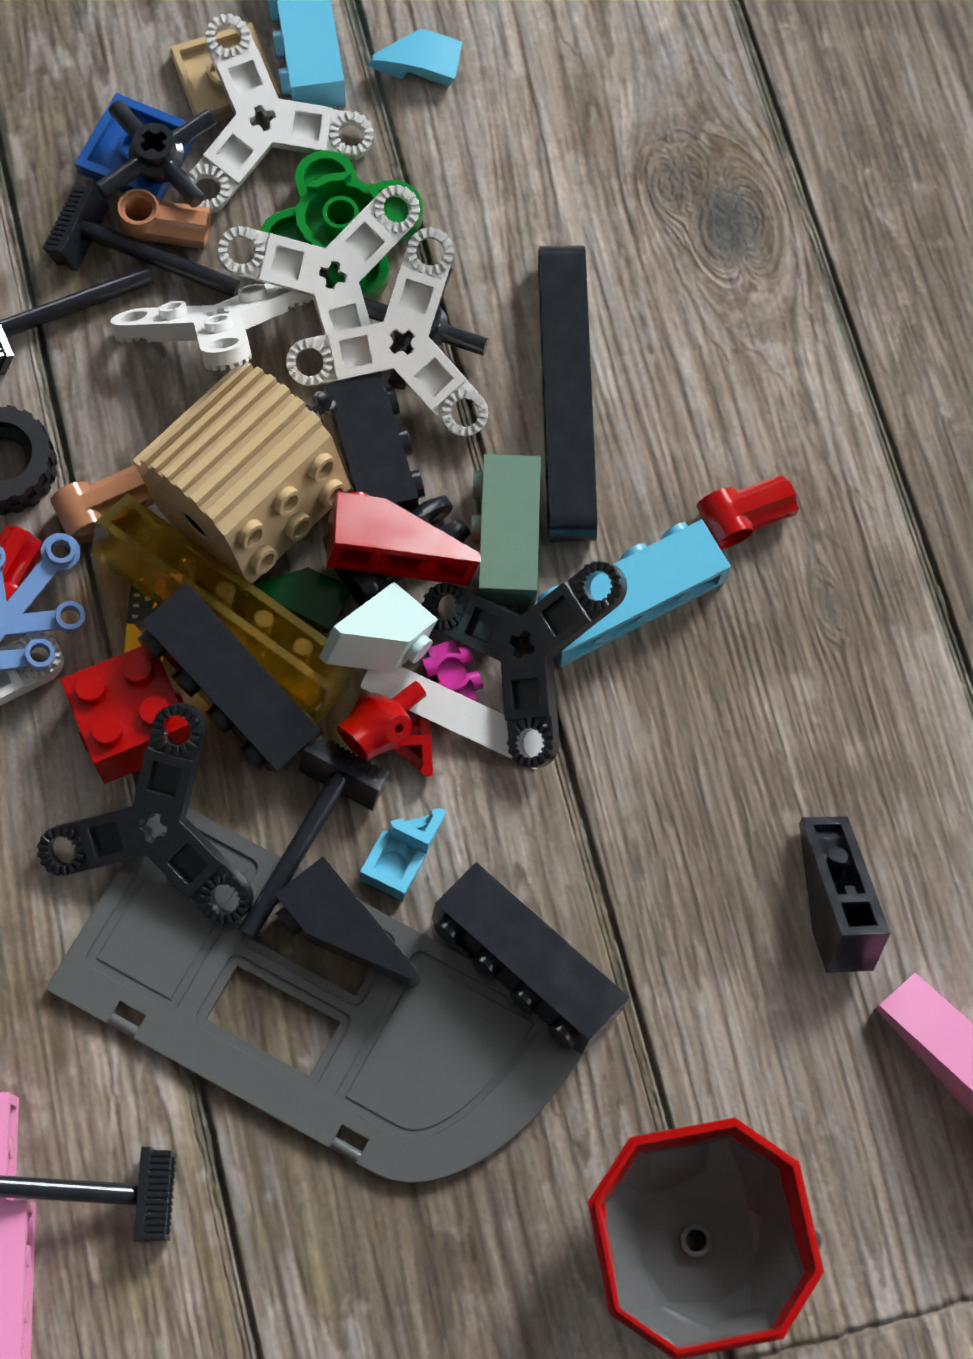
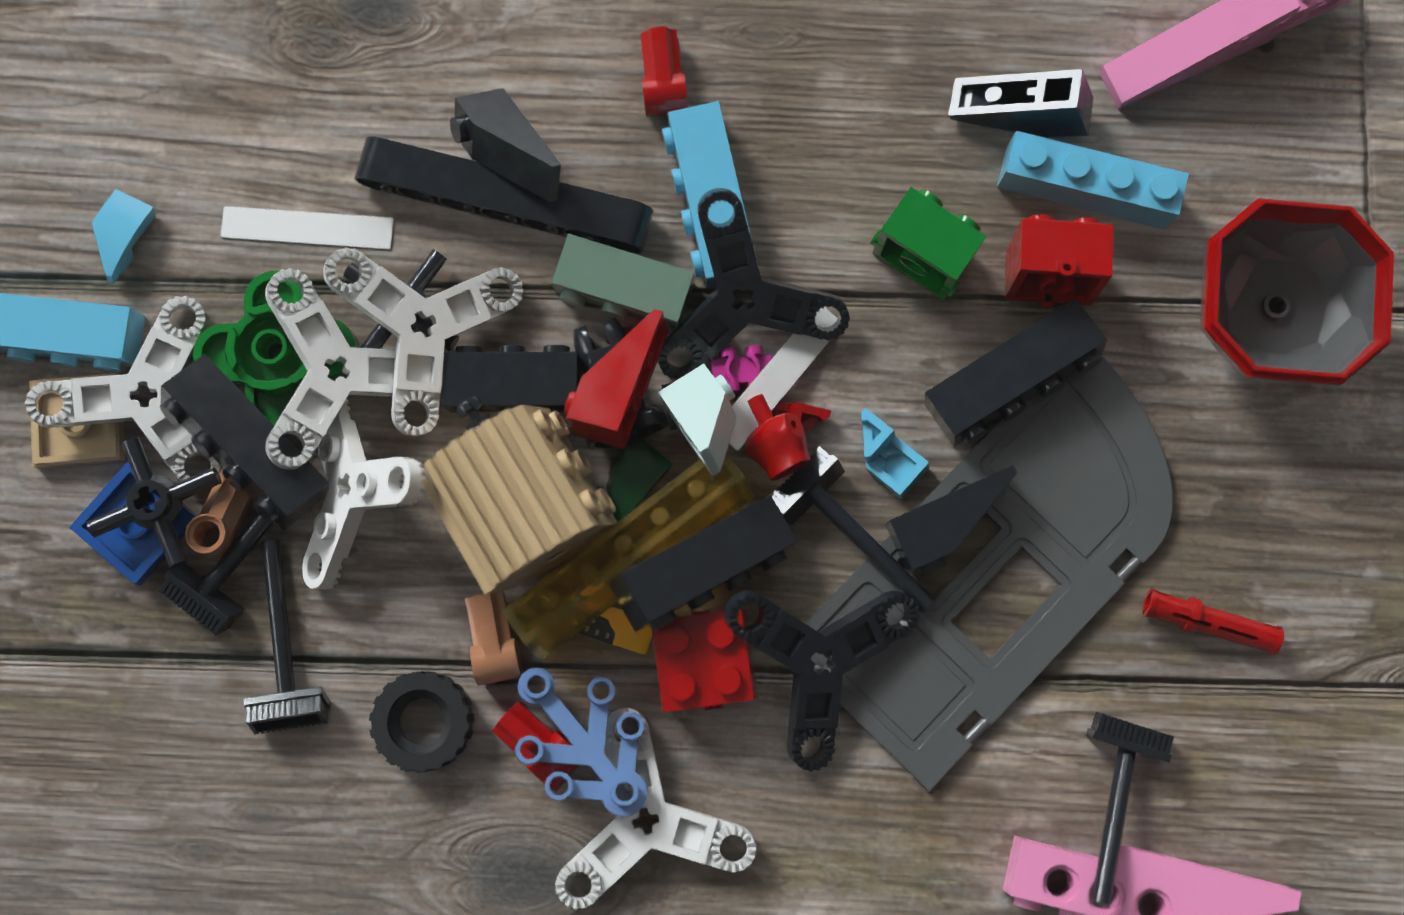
camera: 65 degrees left, 10 degrees up
none -> black brick [160,354,329,531]
none -> white sticker [221,206,394,249]
none -> black slope [450,88,561,202]
none -> green brick [870,187,987,301]
none -> medium azure brick [997,131,1189,230]
none -> red brick [1004,214,1114,308]
none -> red pin [1142,588,1284,655]

